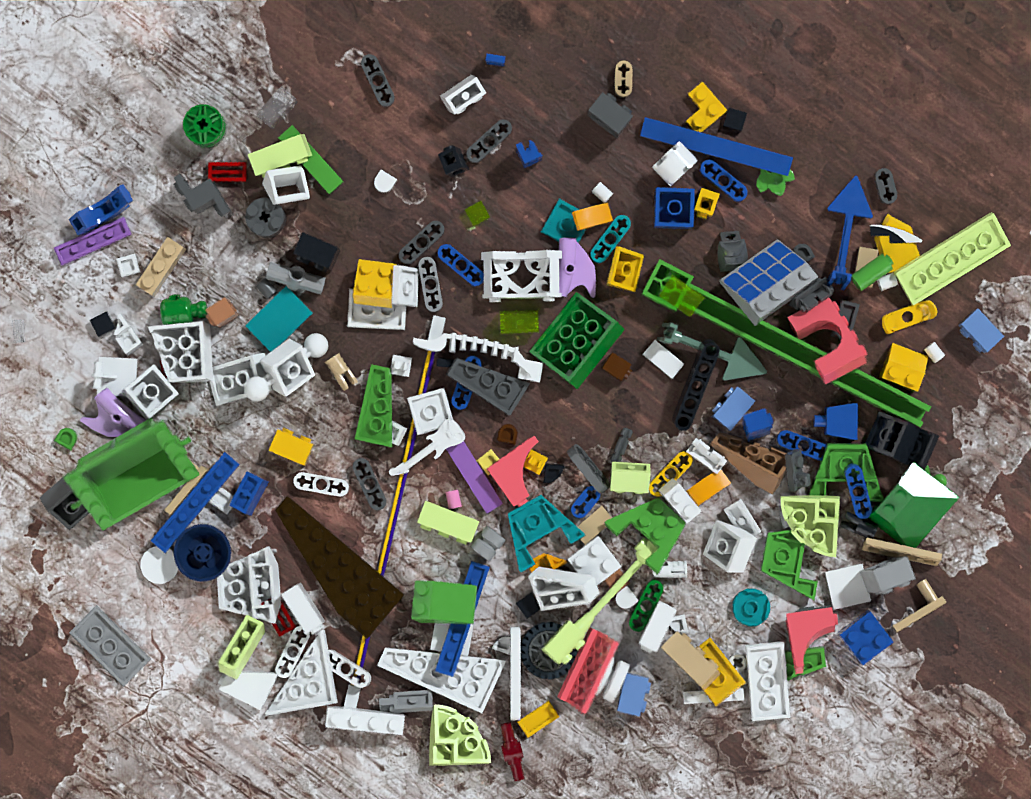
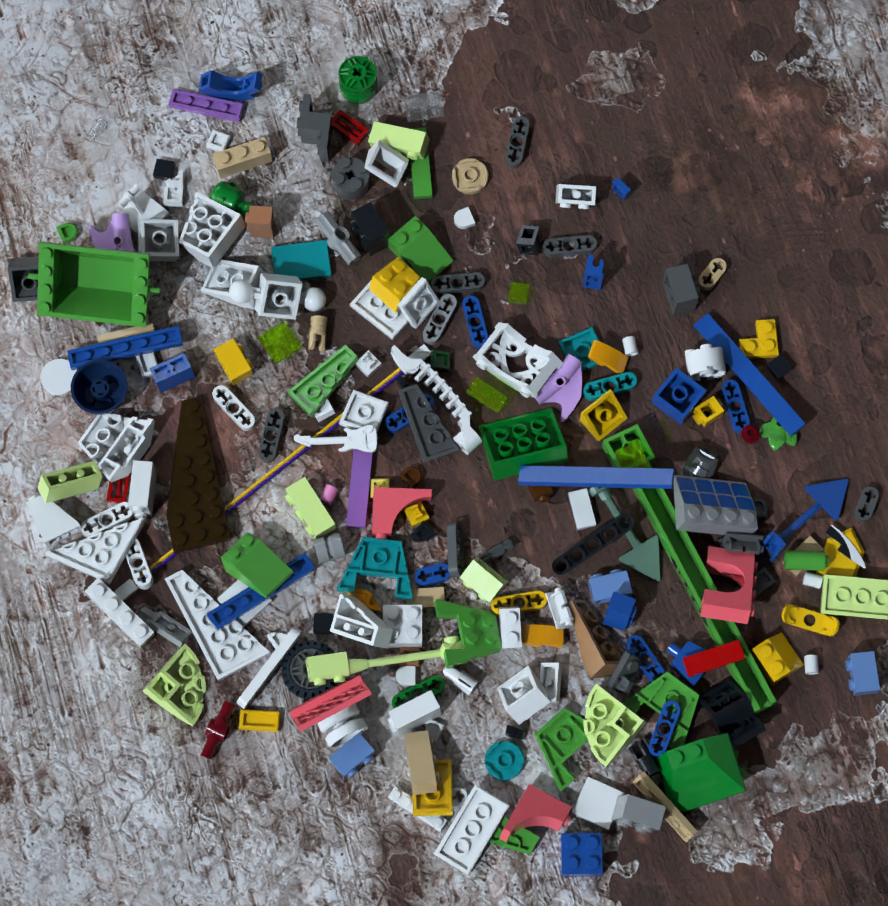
camera: 40 degrees right, 15 degrees down
dark grey hinge [256,278,277,300] -> none
tan piece [892,579,946,633] -> none
none -> clear neon green piece [257,321,301,365]
none -> bright green slope [388,216,454,283]
none -> dark green tile [430,349,451,372]
none -> tan tile [452,158,489,194]
none -> black tile [505,725,526,740]
none -> blue tile [518,466,675,489]
none -> red tile [682,640,745,677]
none -> dark red plate [741,425,760,445]

